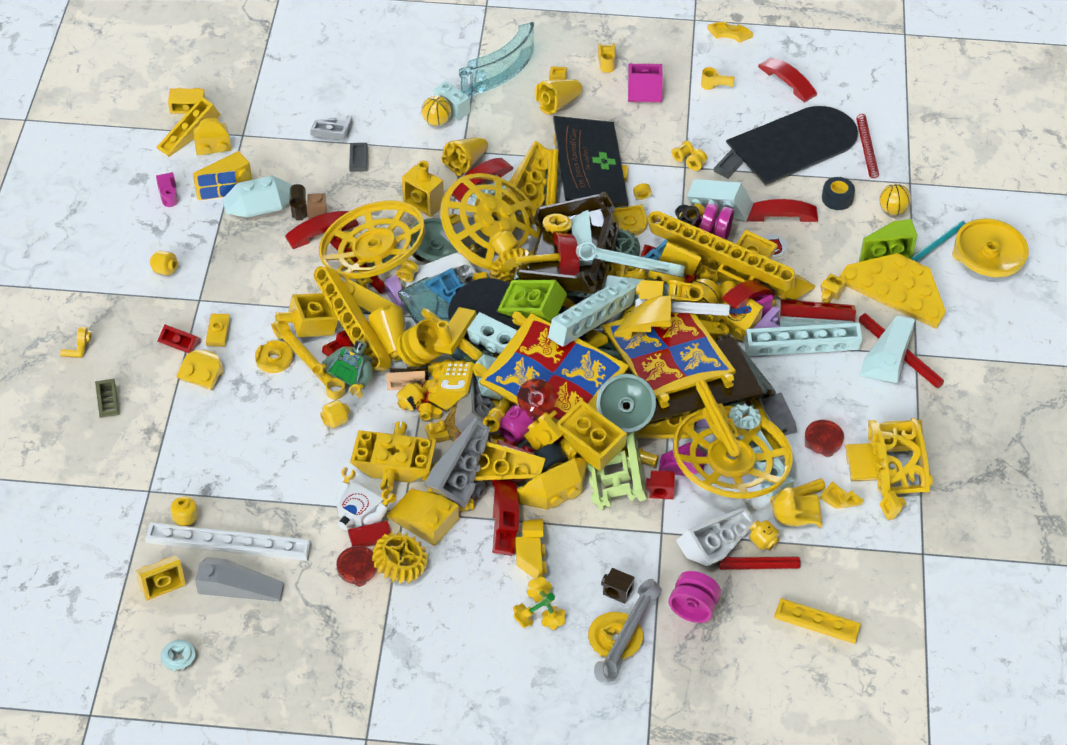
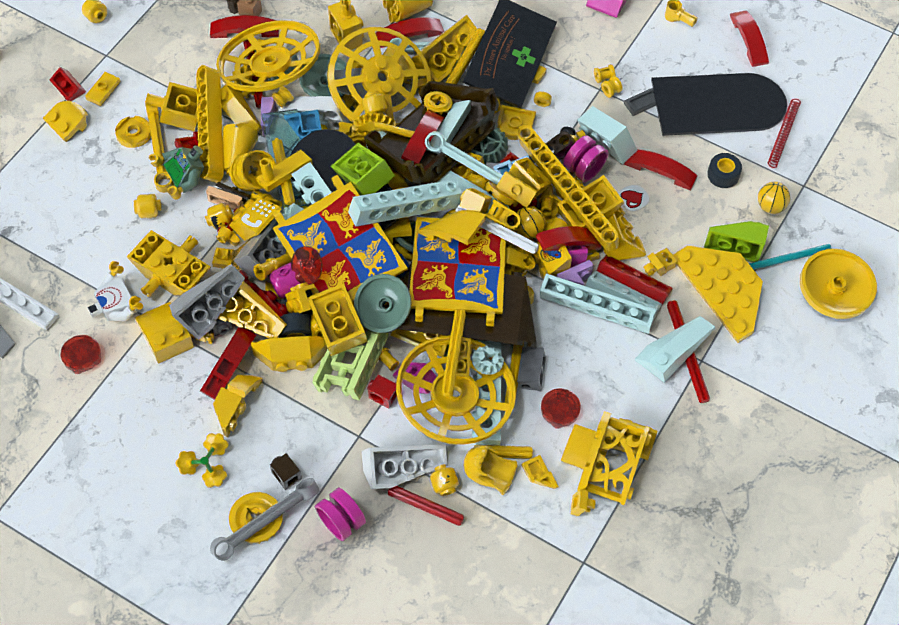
camera: 25 degrees right, 10 degrees up
red tile [348,521,391,550] -> none
yellow gear [372,531,428,584] -> none
yellow tile [774,598,861,644] -> none
none -> yellow plate [496,171,538,208]

